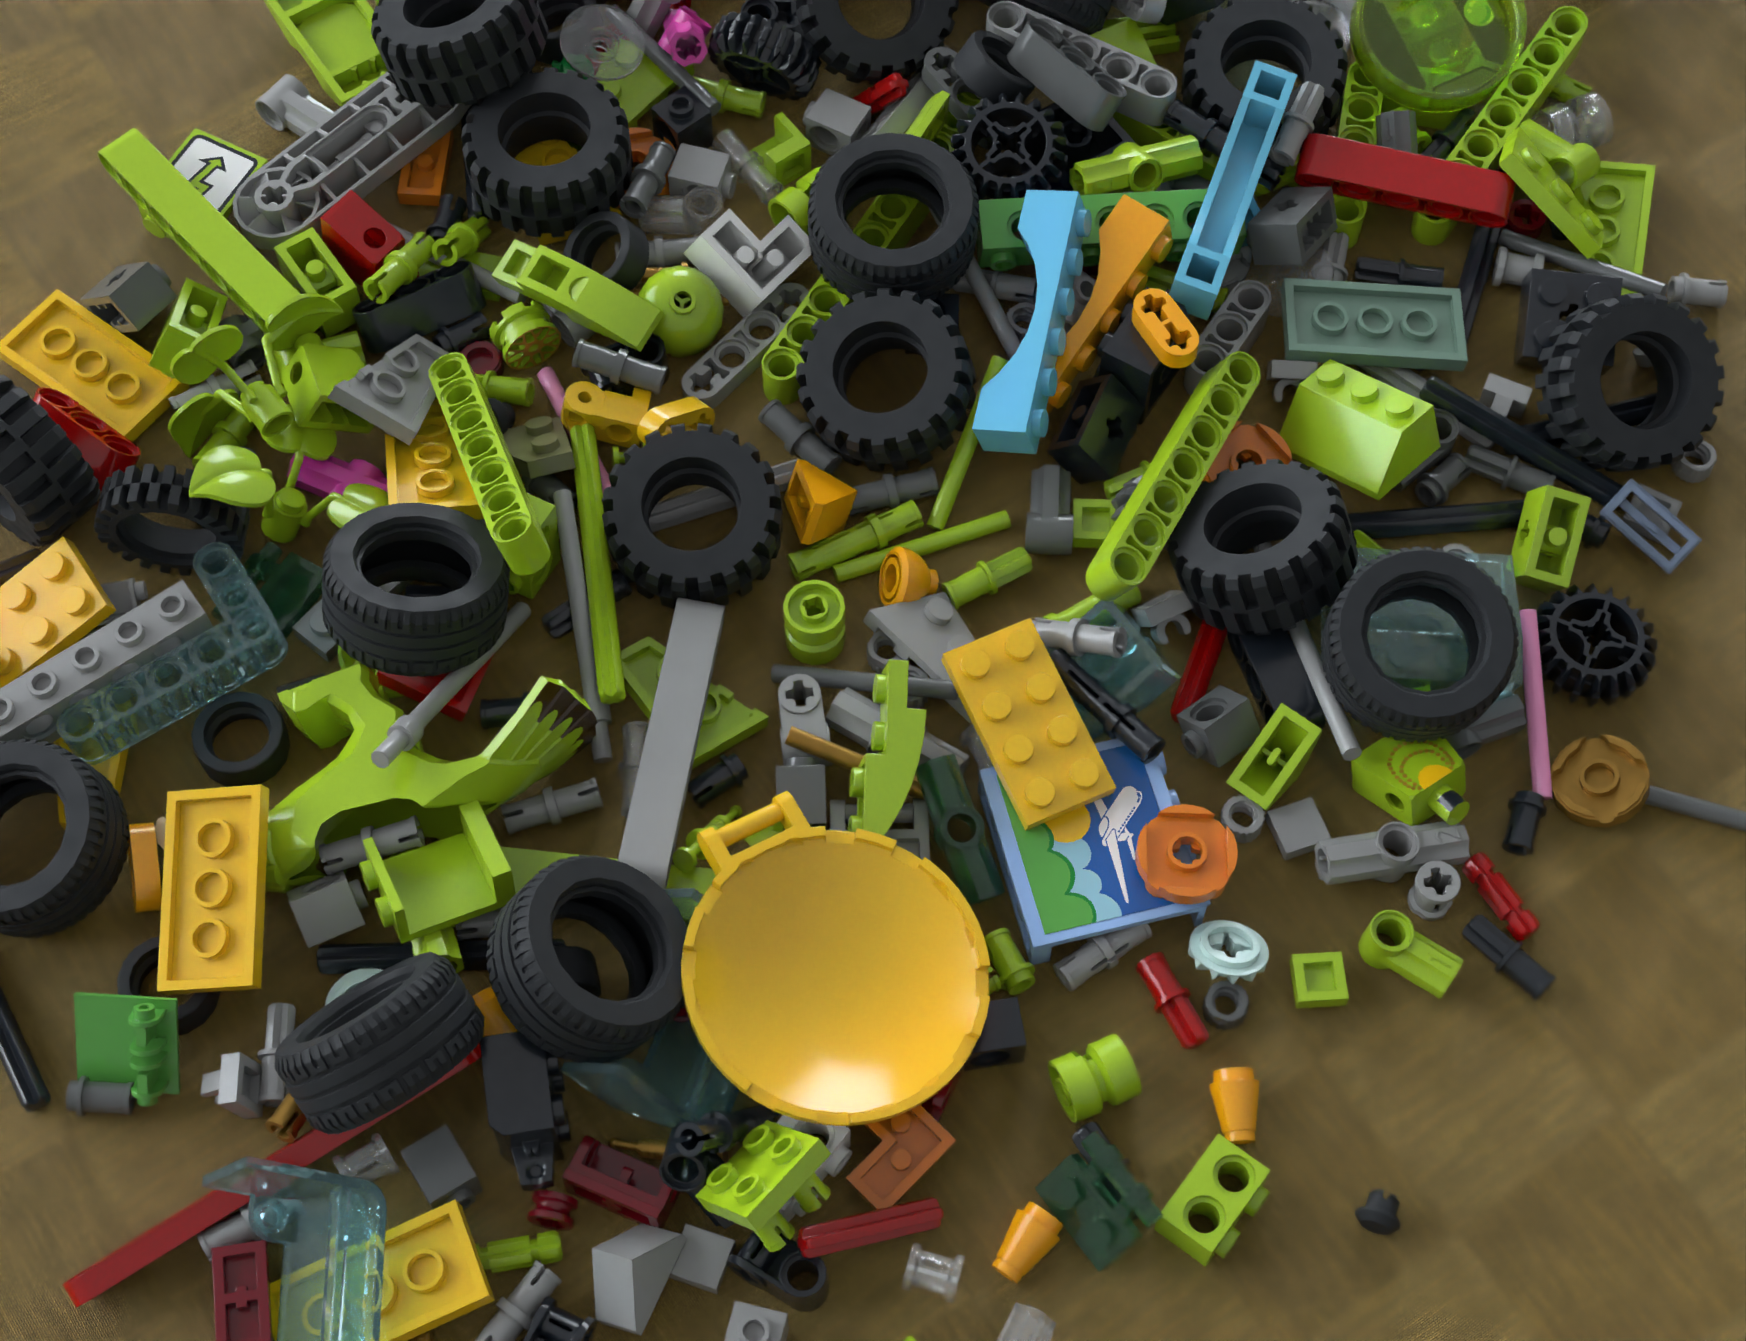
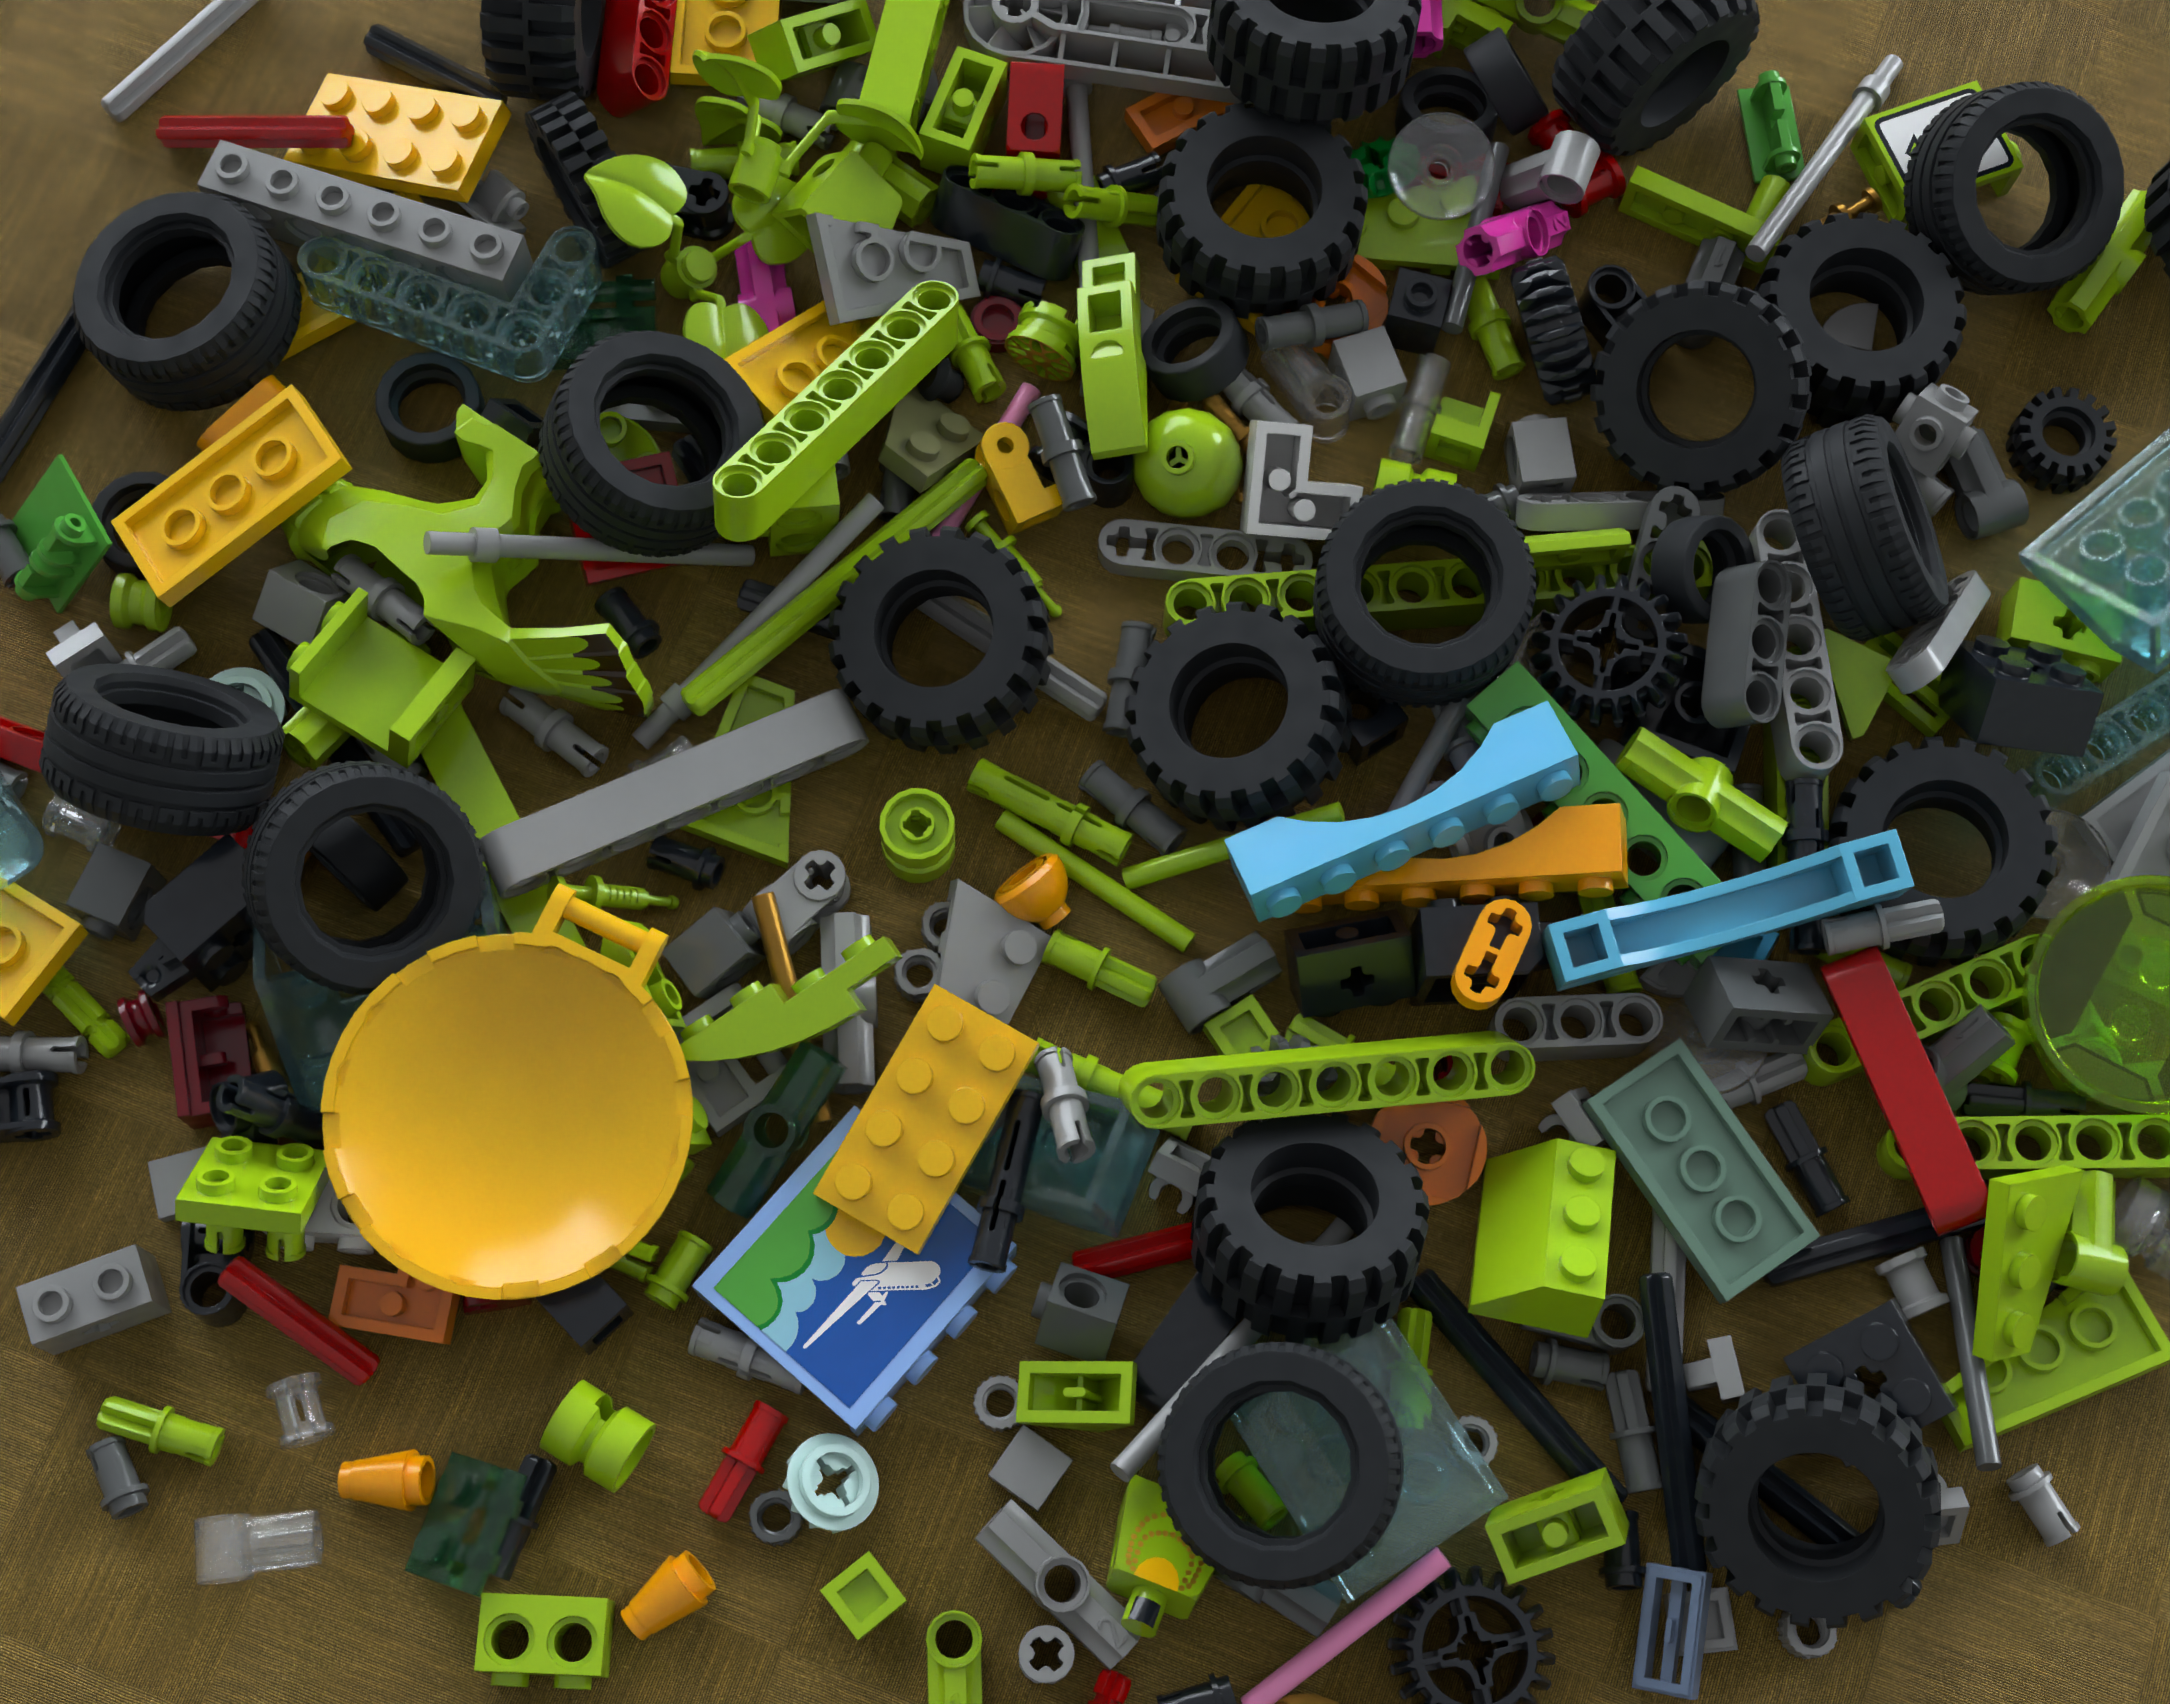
camera: 50 degrees right, 10 degrees up
light grey slope [592,1223,687,1336] -> none
yellow beam [637,396,715,444] -> none
dark grey bar [771,664,958,700] -> none
light orange slope [784,459,858,545] -> none
red piece [852,73,909,116] -> none
orange plate [1135,804,1238,904] -> none
none -> lime wheel [109,573,173,633]

